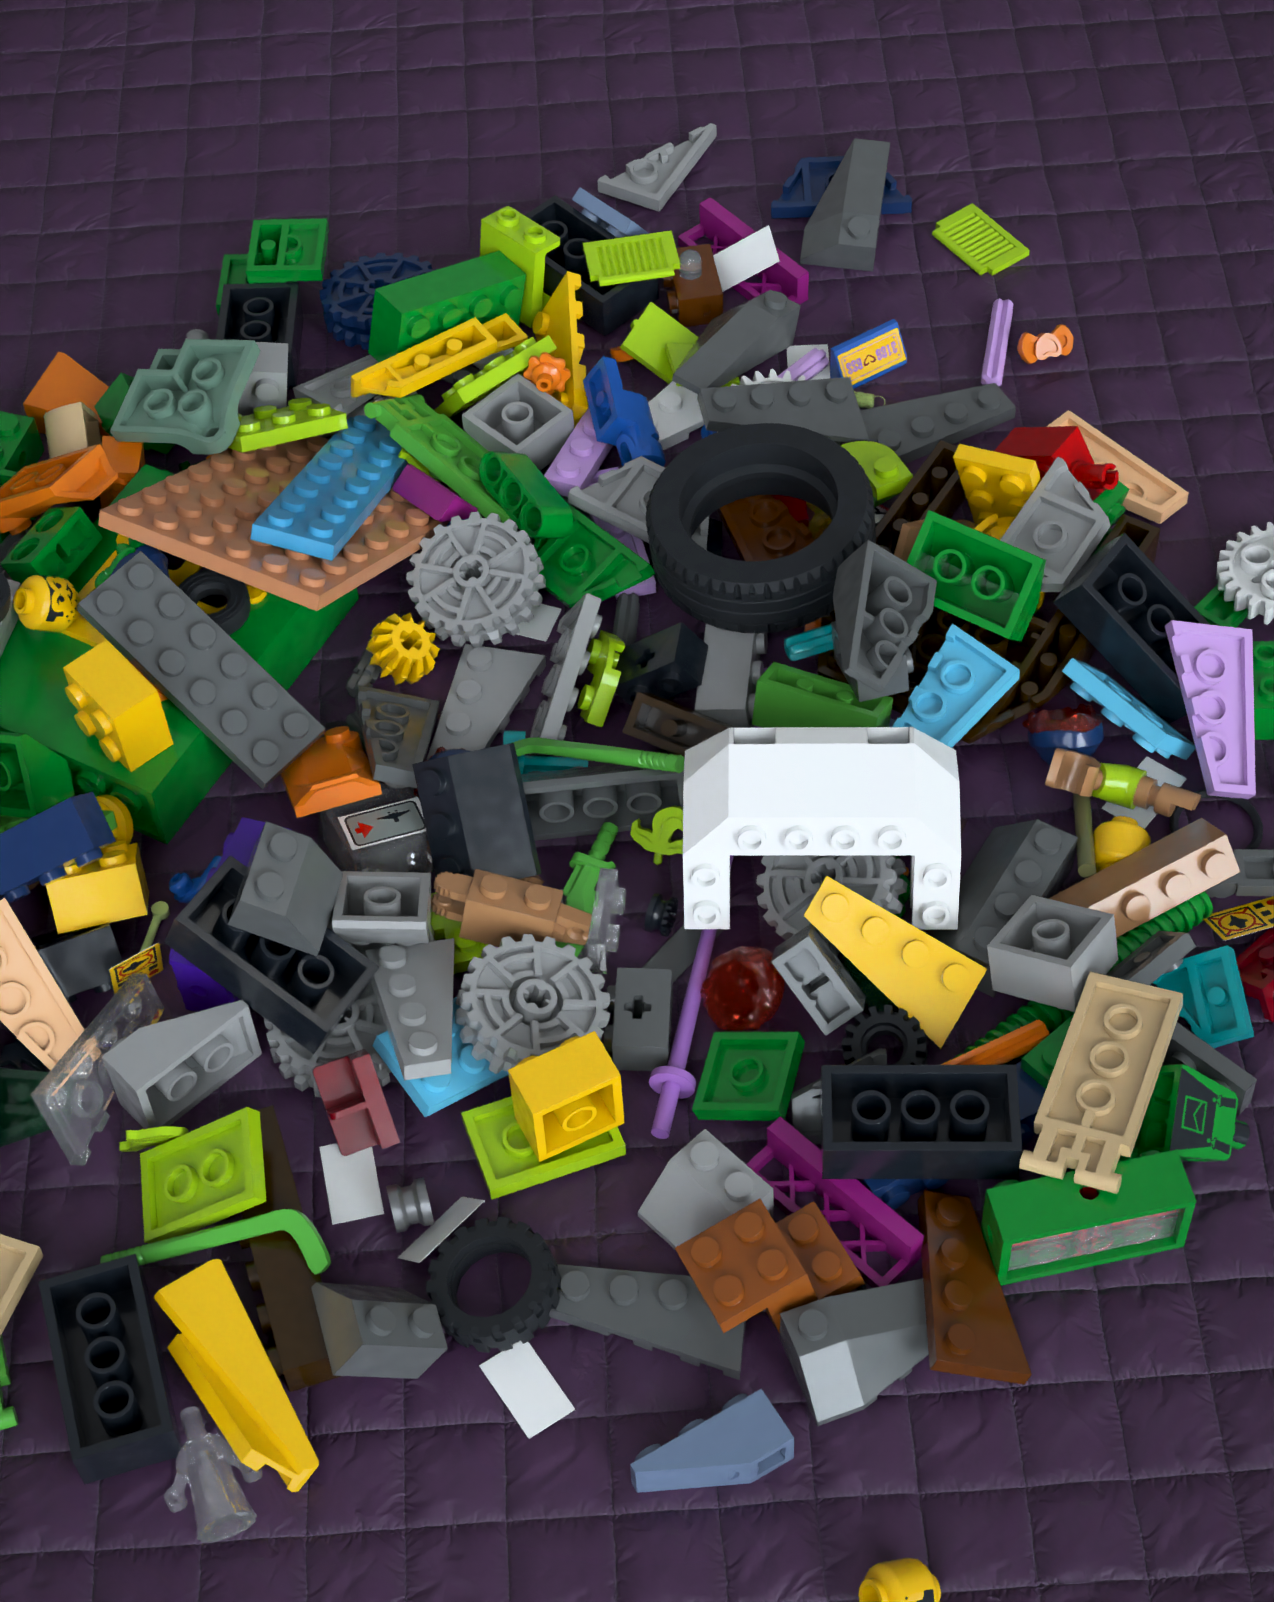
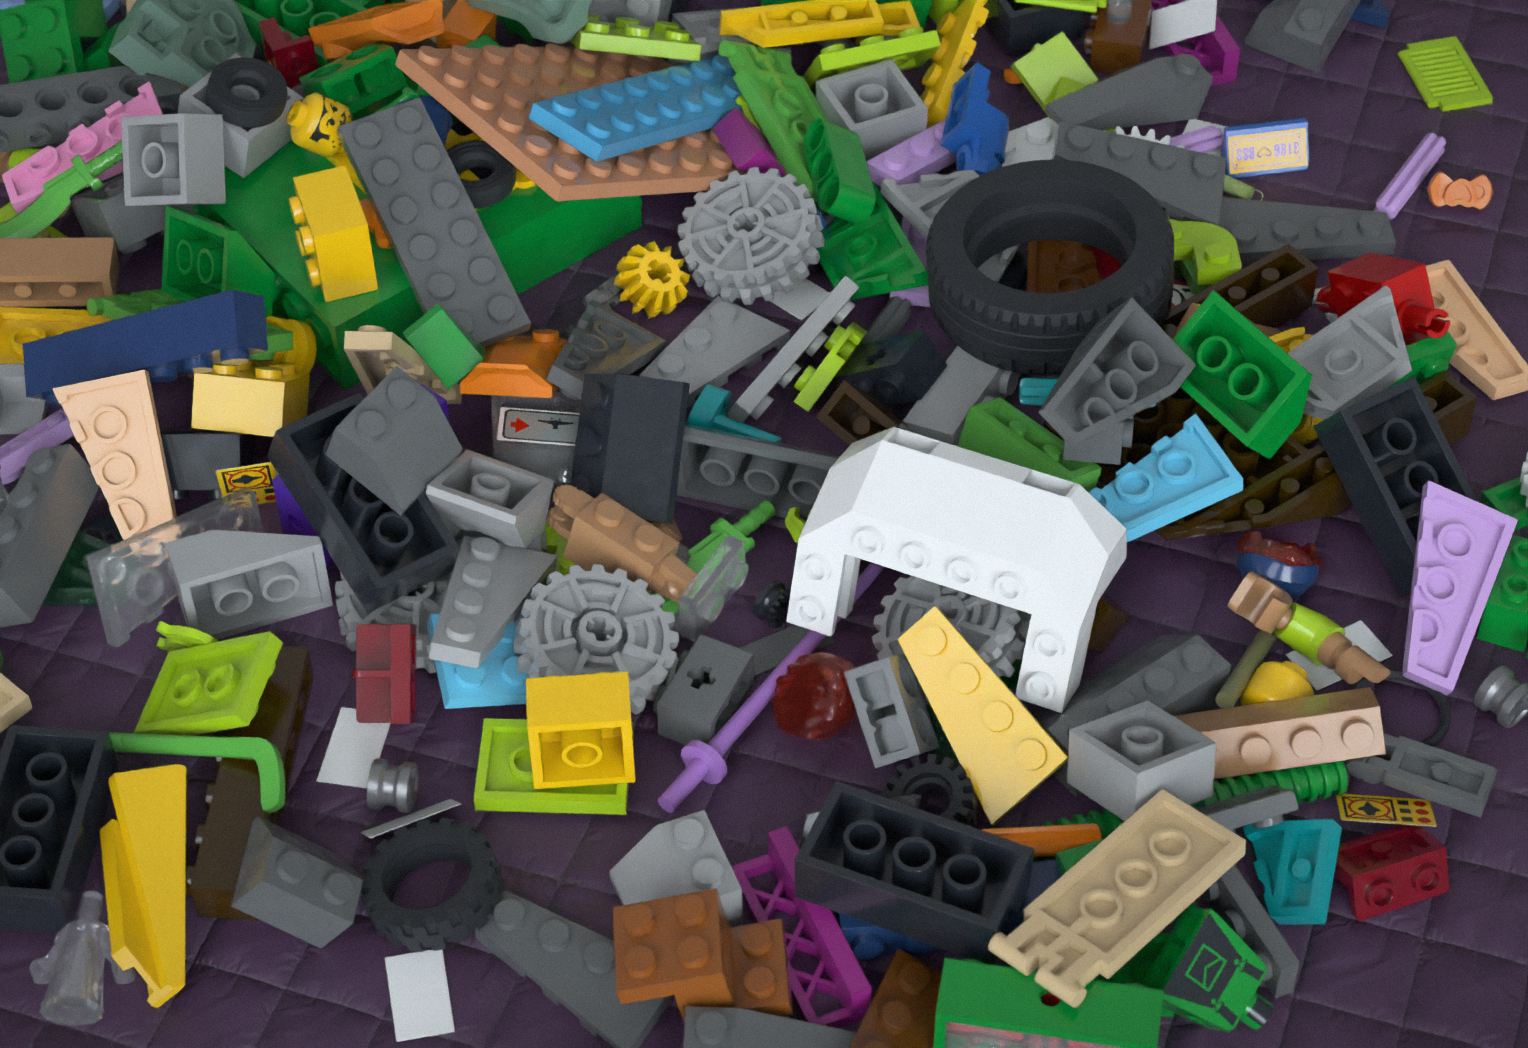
camera: 20 degrees right, 5 degrees down
bright green piece [512,737,685,773] -> none
orange plant [523,352,571,395] -> none
green plate [692,1032,805,1121] -> none
yellow plate [953,444,1041,524] -> none
medium azure plate [1062,658,1196,760] -> none
none -> tan wing [344,325,462,404]
none -> green slope [402,304,487,389]

